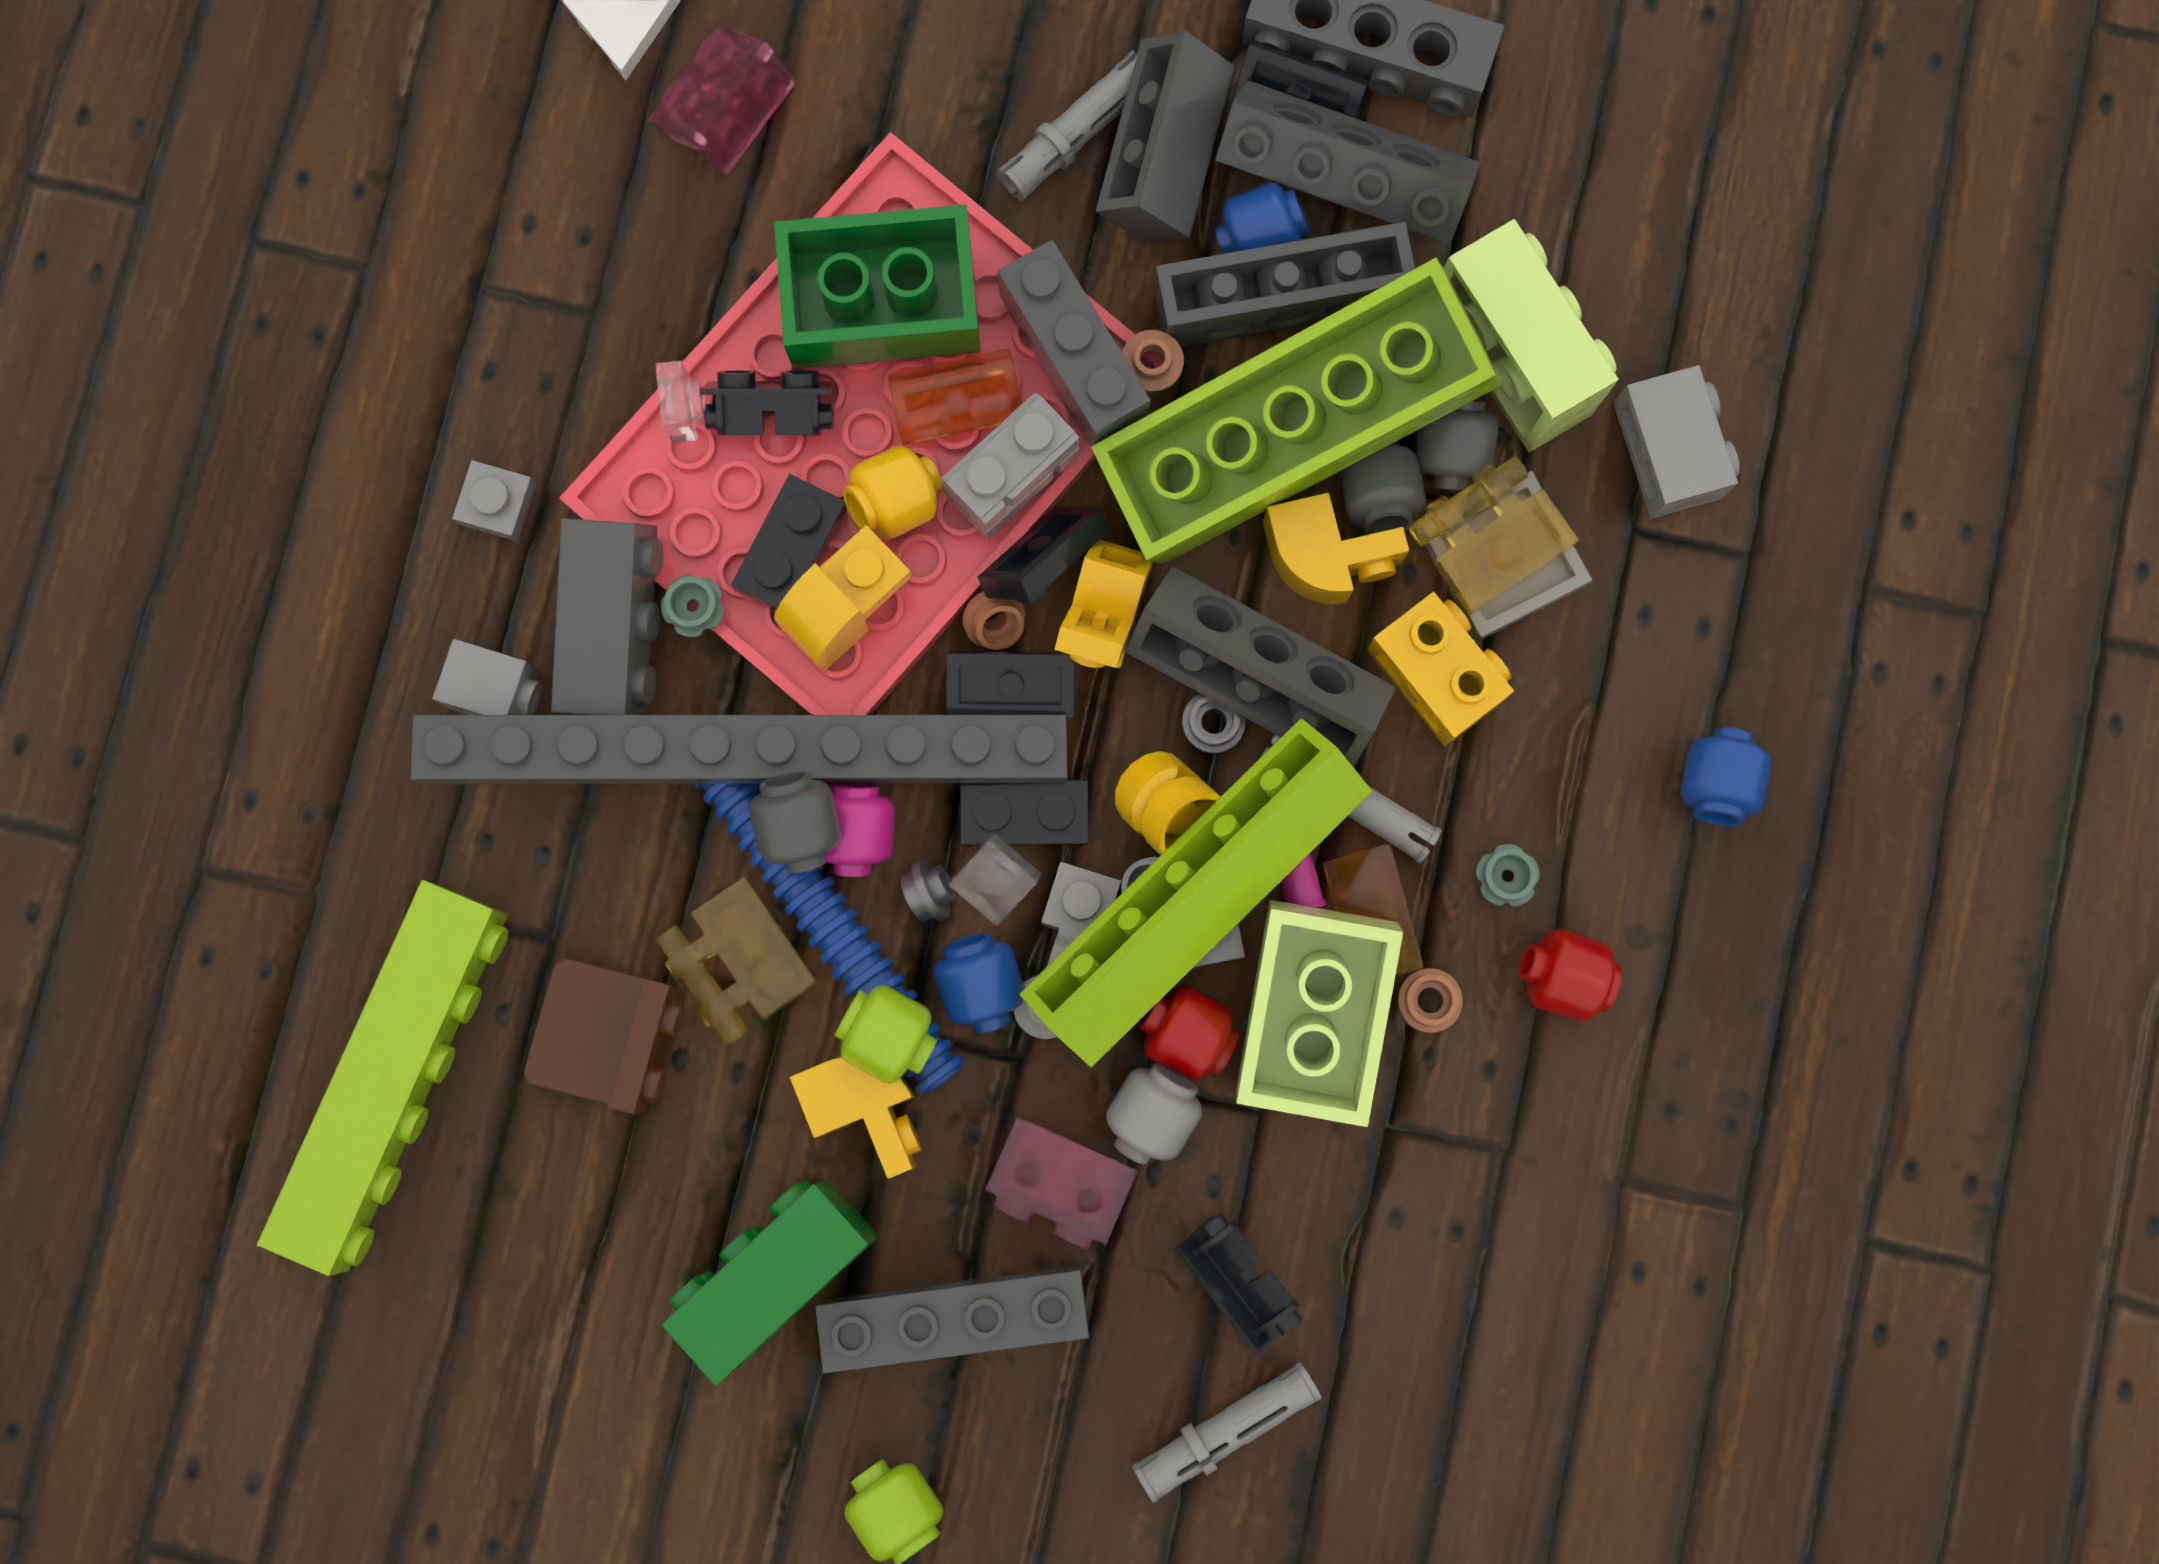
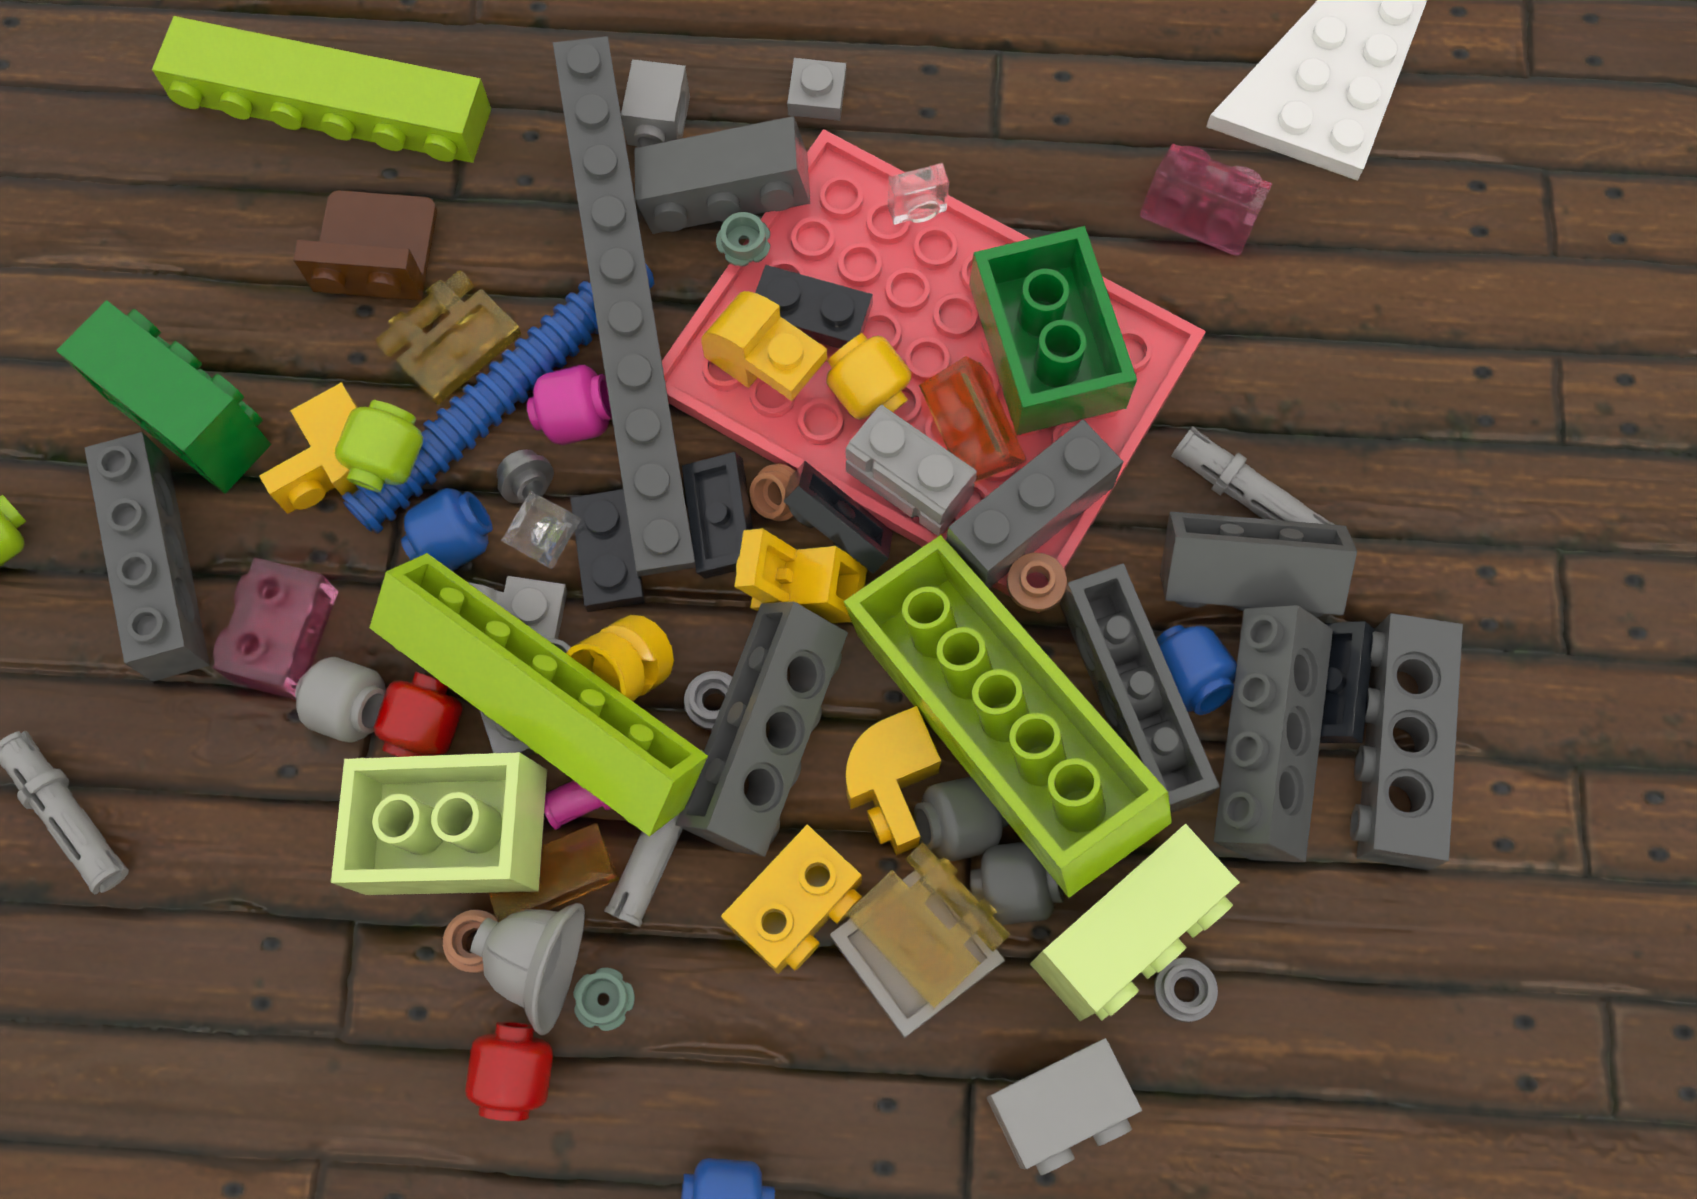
camera: 80 degrees right, 10 degrees down
black hinge [700,370,835,436] -> none
dark grey head [749,771,842,873] -> none
black hinge [1174,1213,1302,1356] -> none
none -> light grey hat [471,903,585,1035]
none -> flat silver plate [1154,958,1218,1022]

